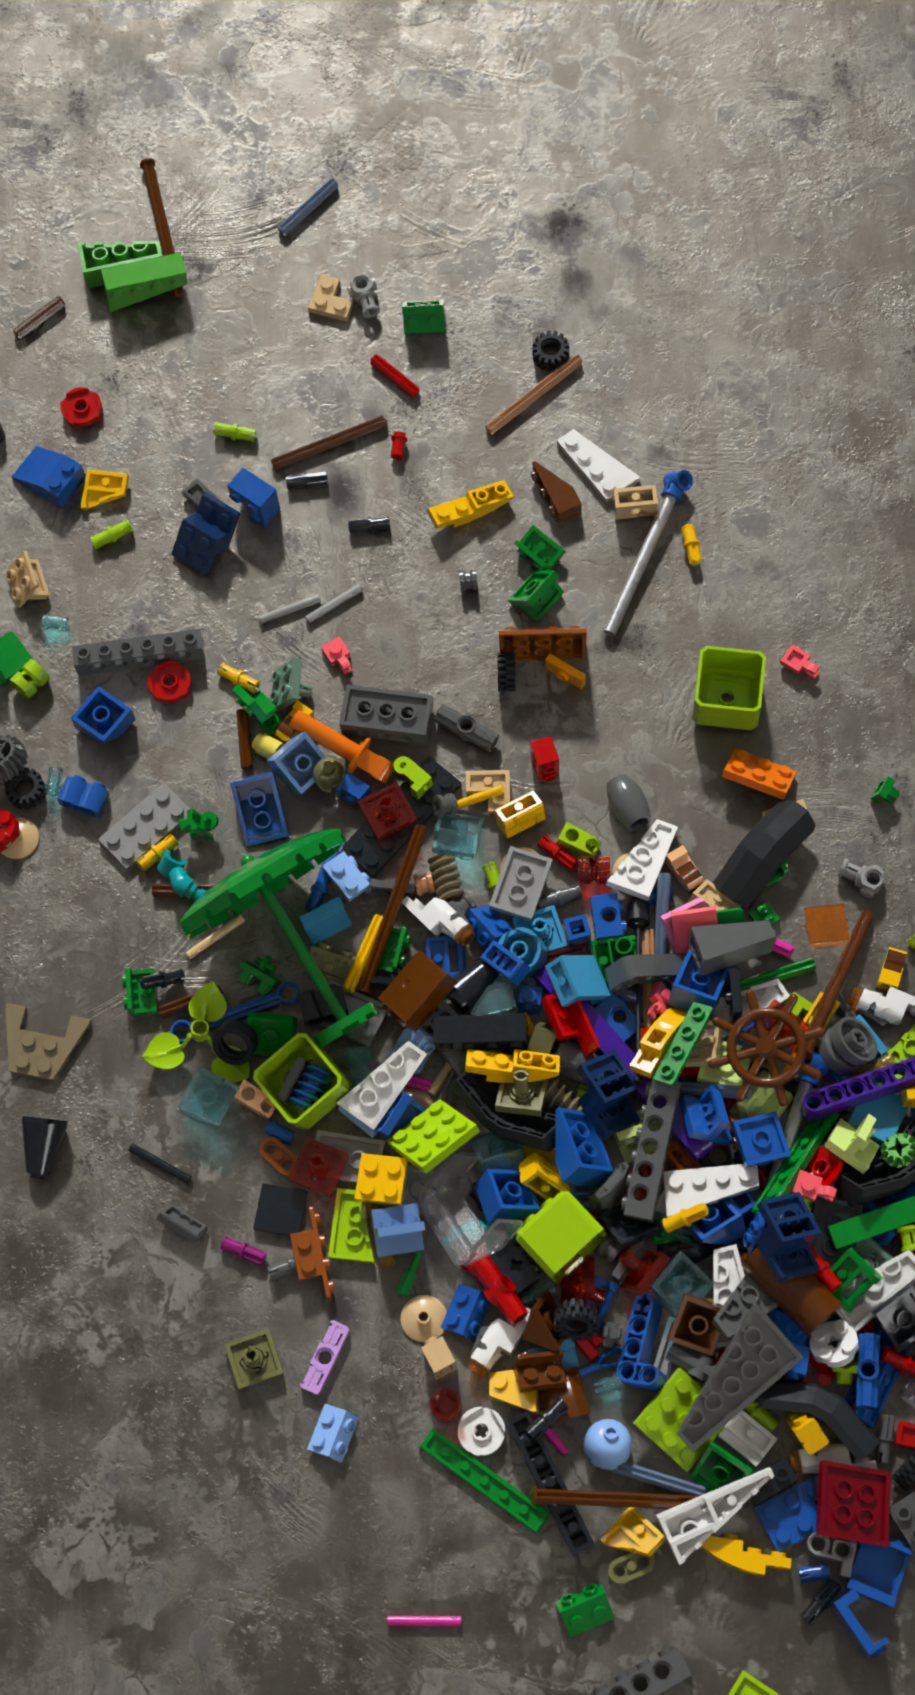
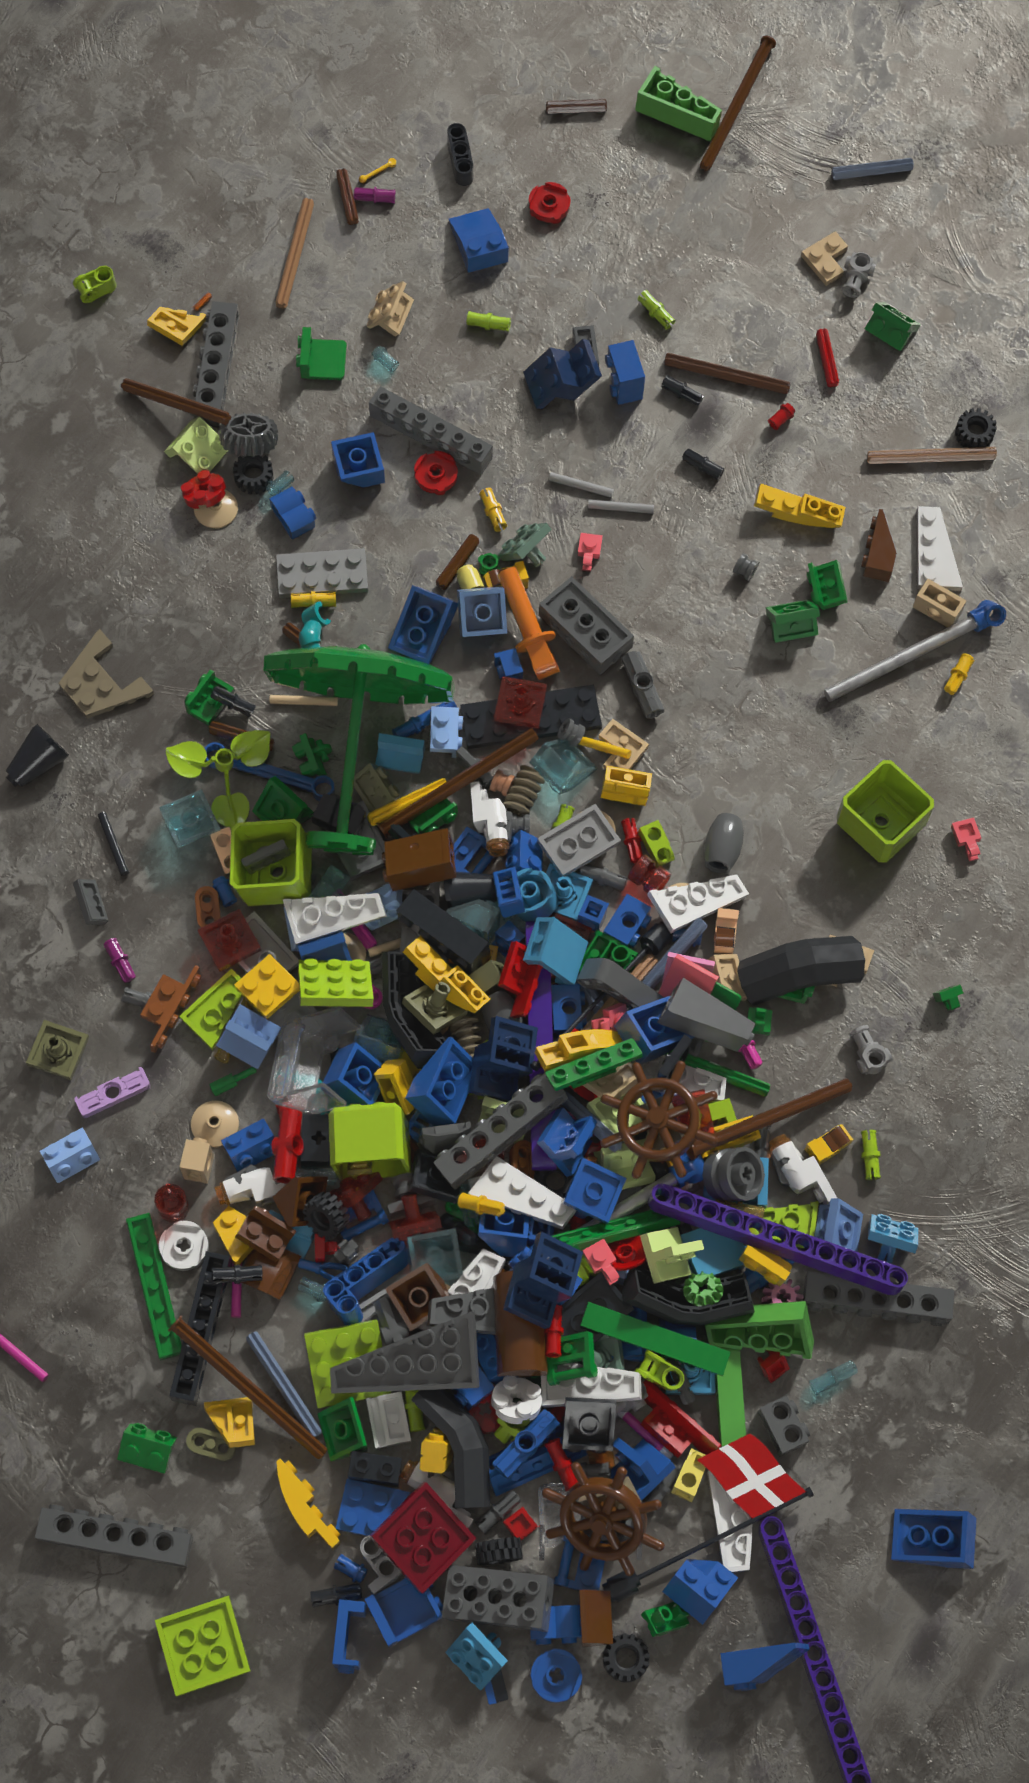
camera: 30 degrees right, 0 degrees up
lime wheel [9,659,50,700] -> none
yellow wing [80,469,129,510] -> none
bright green wedge [101,252,188,312] -> none
green hips [179,808,219,841] -> none
black tyre [212,1020,258,1065] -> none
green bracket [232,684,278,723] -> none
black tile [253,1183,308,1236] -> none
blue piece [288,1063,335,1111] -> none
olive hair [313,757,345,792] -> none
lime leg [393,756,433,800] -> none
black tyre [497,652,515,692] -> none
dark orange slope [499,626,587,662] -> none
red brick [530,736,559,782] -> none
light orange plate [545,654,586,690] -> none
light blue cylinder [583,1419,632,1470] -> none
white wedge [656,1467,774,1565] -> none
orange plate [722,748,797,800] -> none
clear orange piece [804,904,849,944] -> none

